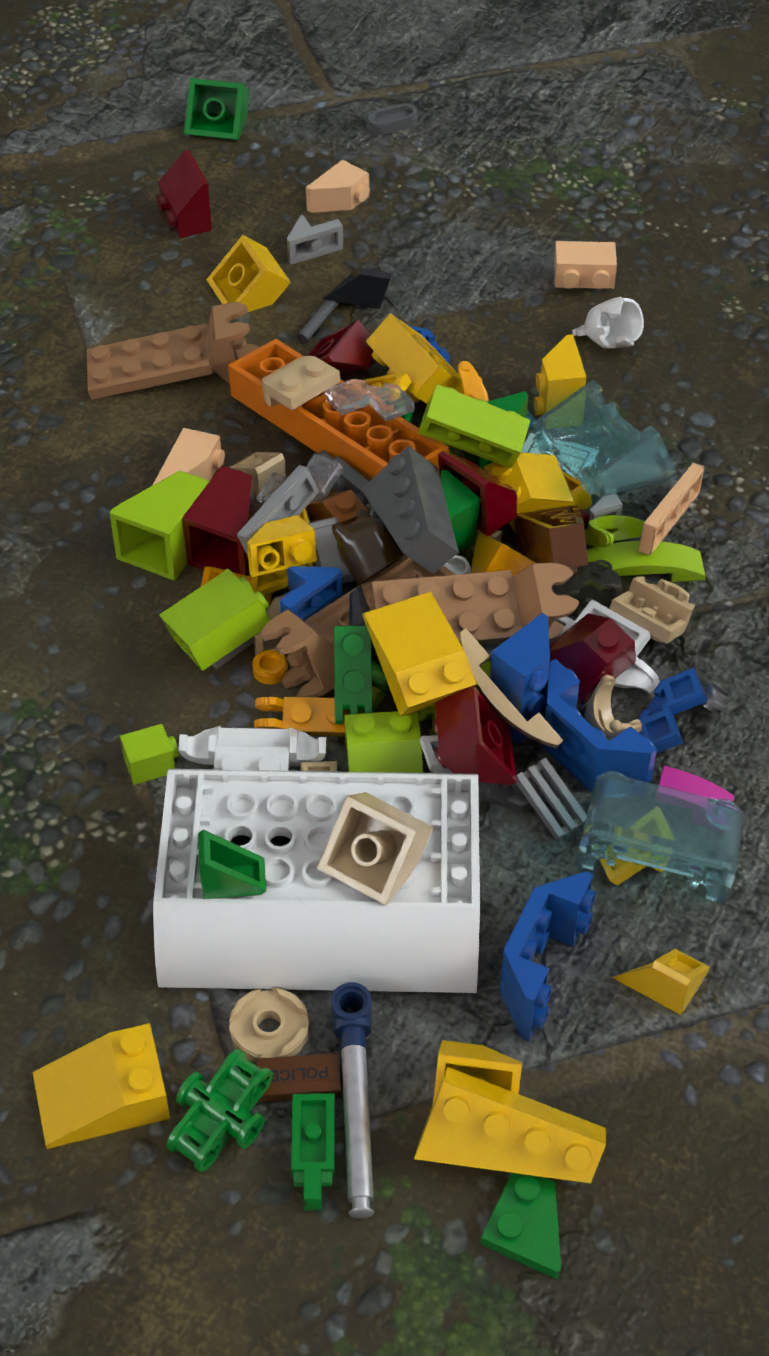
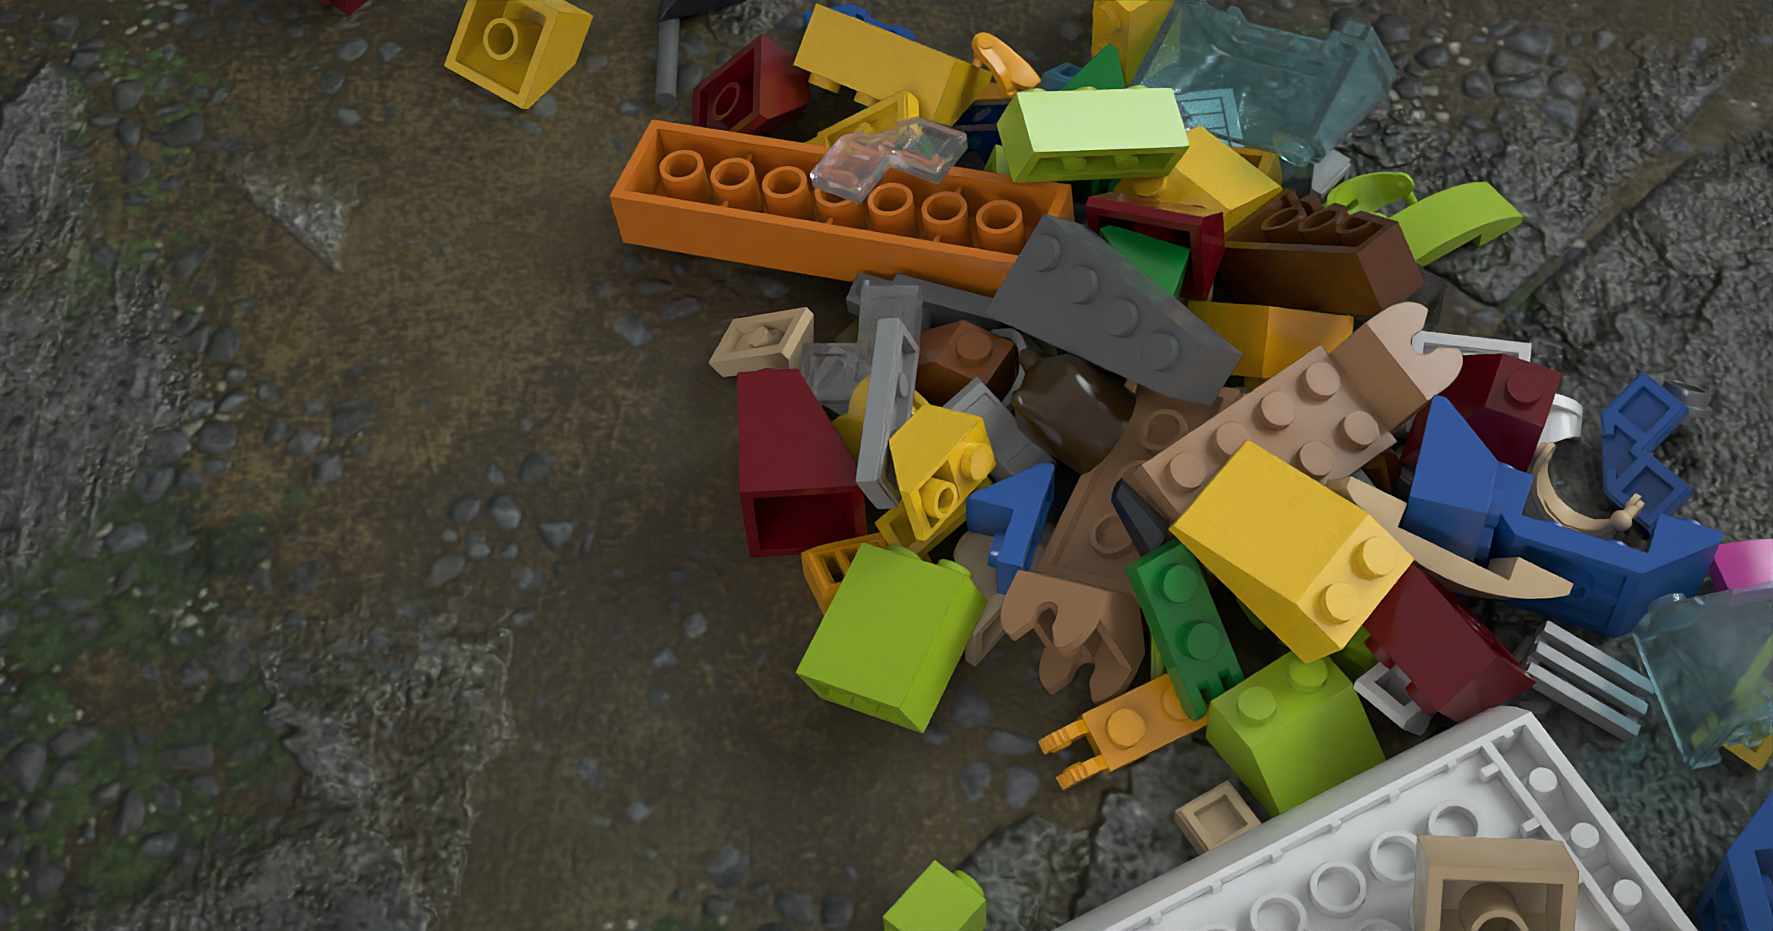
camera: 25 degrees left, 5 degrees up
medium nougat hinge [87,302,259,400] -> none
lime slope [110,470,210,581] -> none
light nougat slope [152,428,225,486] -> none
white plate [178,726,326,771] -> none
light orange tile [253,650,288,685] -> none
tan slope [261,356,340,410] -> none
tan slope [609,576,695,644] -> none
light nougat tile [639,463,704,555] -> none

